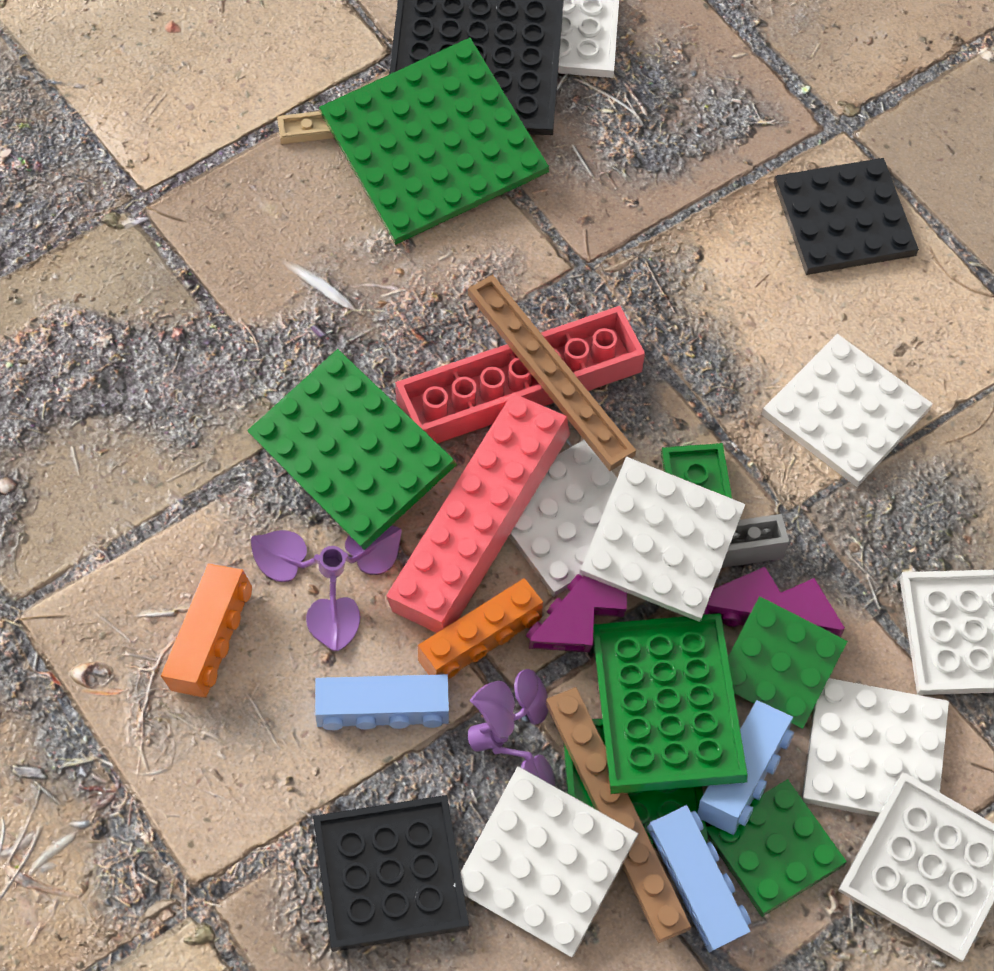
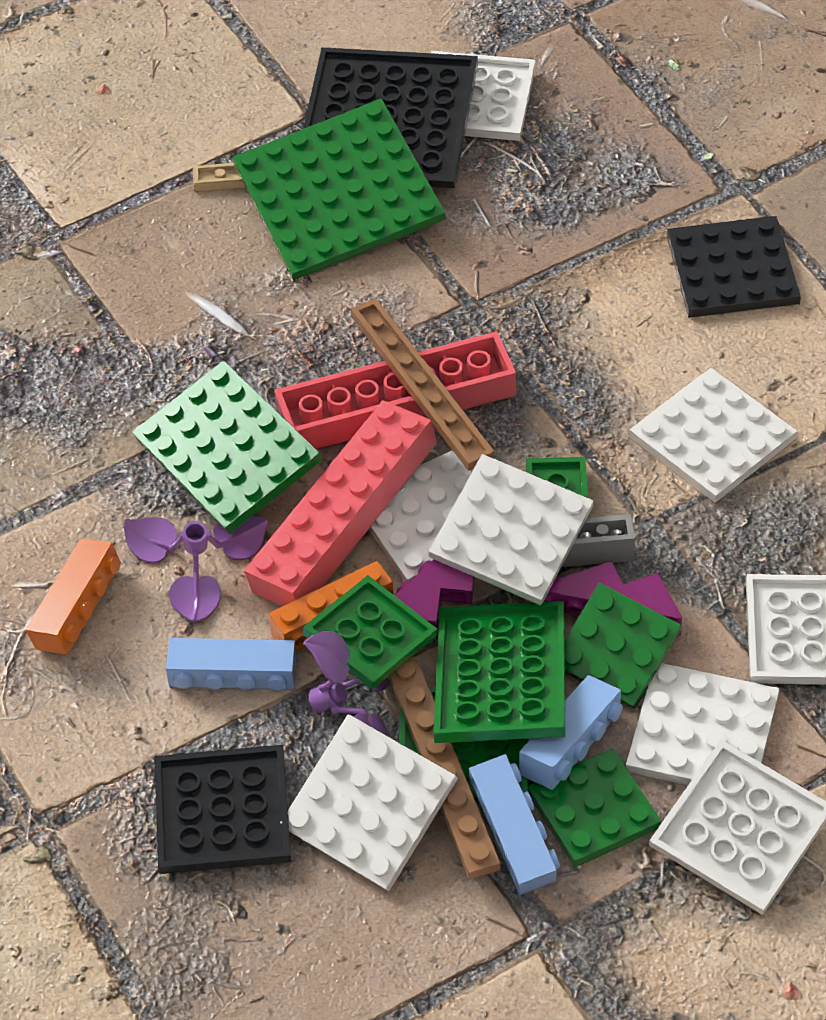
camera: 10 degrees right, 10 degrees down
none -> green plate [302,575,437,690]

